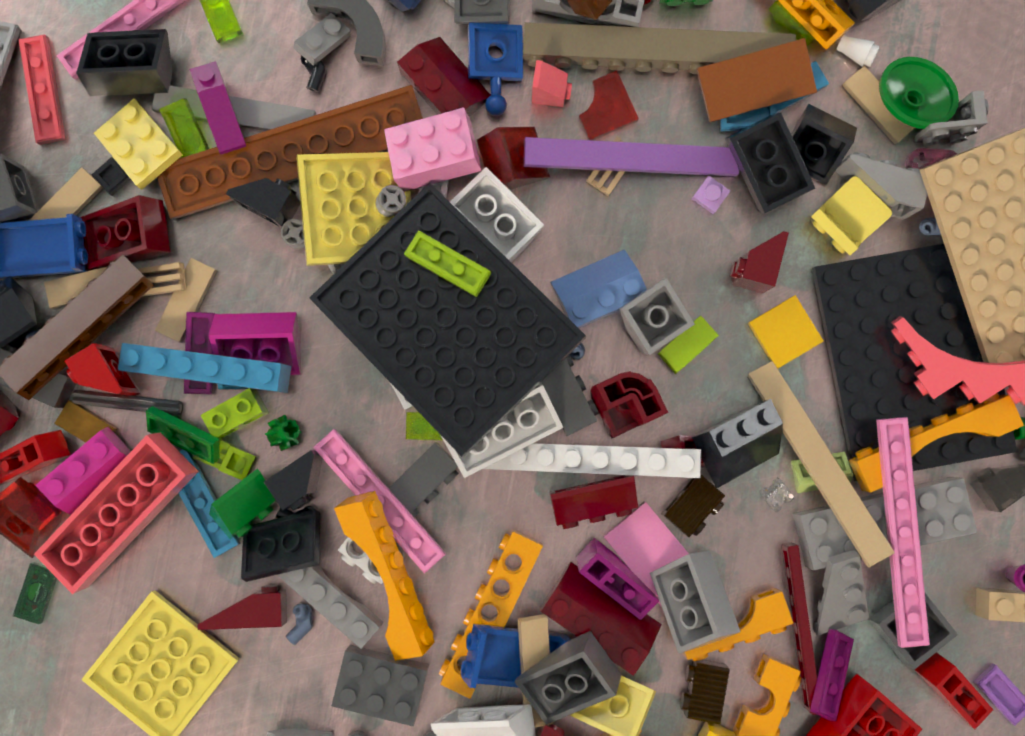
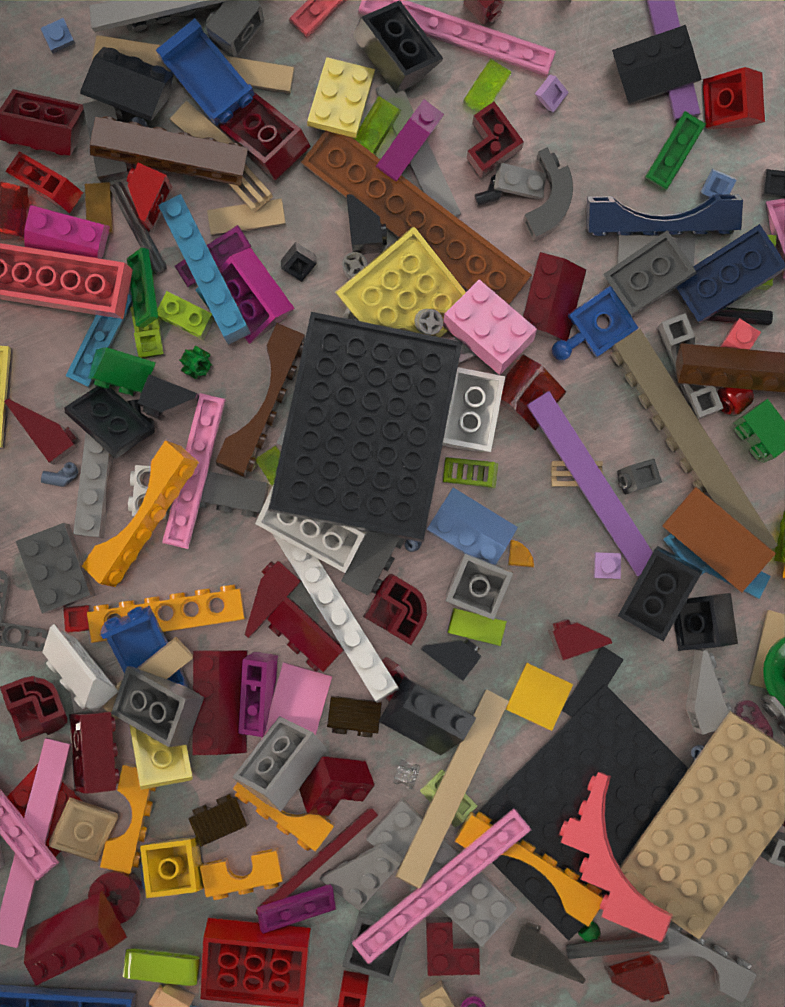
camera: 55 degrees right, 0 degrees up
black tile [92,157,131,196] -> none
lime tile [404,230,491,297] -> none
coral slope [532,60,572,108] -> none
clear red tile [578,70,639,141] -> none
light yellow bracket [811,176,892,256] -> none
none -> red tile [63,605,91,633]
none -> reddish brown arch [215,323,305,477]
none -> dark red slope [244,560,302,638]
none -> black slope [281,242,317,282]
none -> dark red brick [299,756,375,816]
none -> black slope [421,639,482,681]
none -> dark red brick [426,917,480,976]
none -> lime slope [442,457,498,488]
none -> dark red brick [467,101,524,178]
none -> light orange tile [508,540,534,568]
none -> black tile [562,646,624,717]
none -> dark grey bracket [617,459,662,494]

